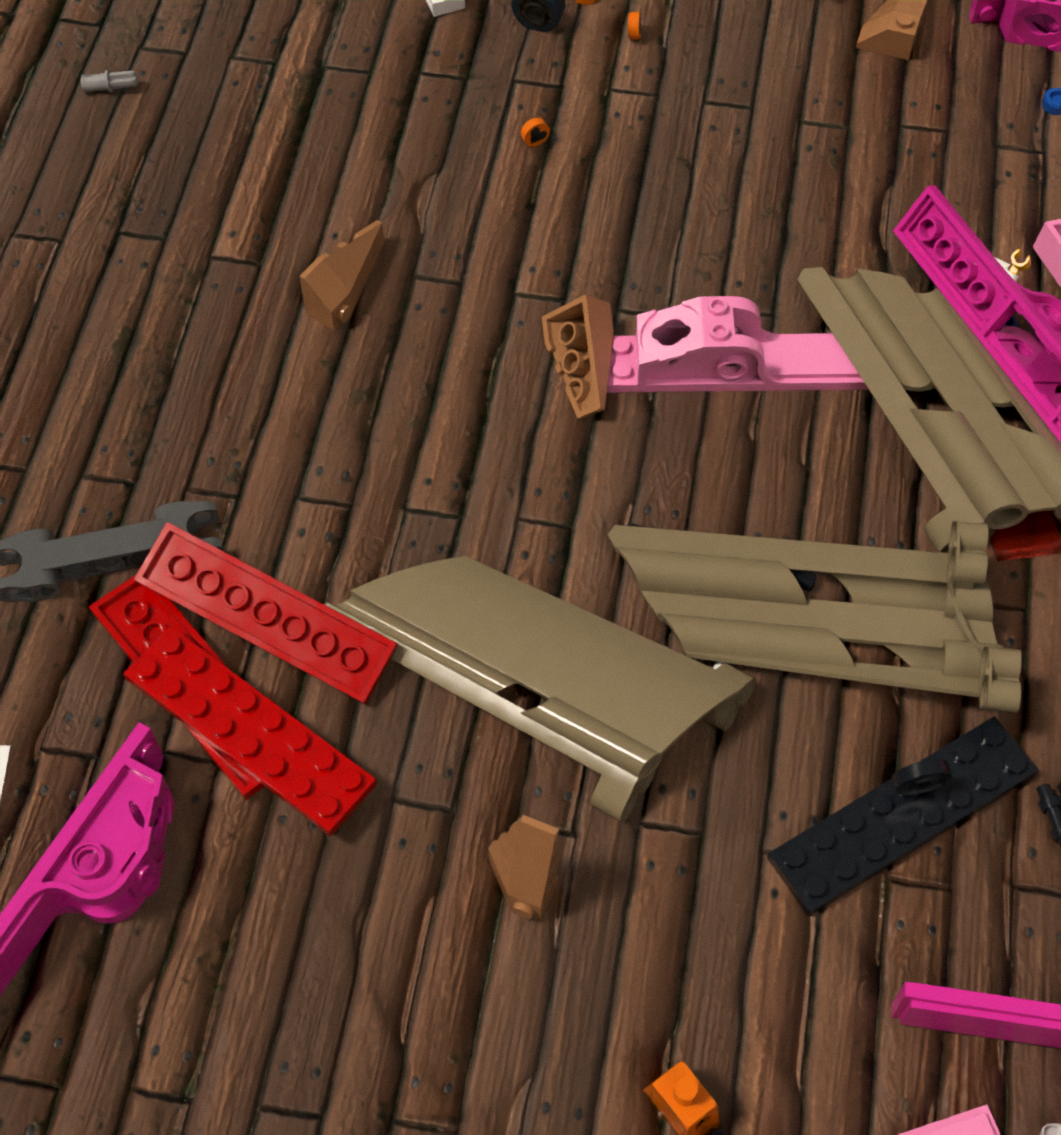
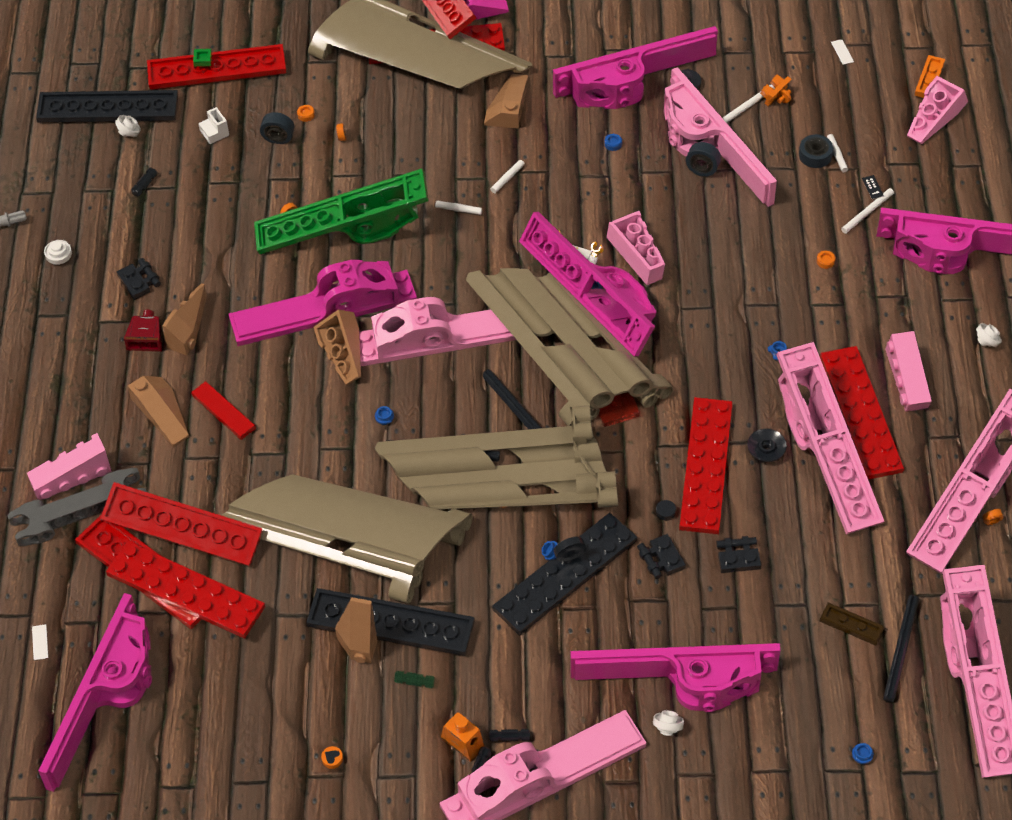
camera: 10 degrees left, 5 degrees down
none -> bright pink wedge [27,433,112,500]
none -> white plate [44,240,72,264]
none -> black plate [116,258,161,300]
none -> dark red torso [124,309,162,352]
none -> medium nougat wedge [127,376,189,447]
none -> black axle [131,167,157,197]
none -> red tile [191,381,256,440]
none -> dark pink piece [229,260,417,346]
none -> green piece [254,169,429,254]
none -> black plate [306,588,475,656]
none -> orange tile [321,746,343,769]
none -> blue plate [375,406,394,425]
none -> clear green axle [394,670,435,688]
none -> white piece [435,201,482,215]
none -> black axle [483,369,542,429]
none -> black axle [489,729,530,742]
none -> white piece [490,160,525,193]
none -> blue plate [542,541,559,560]

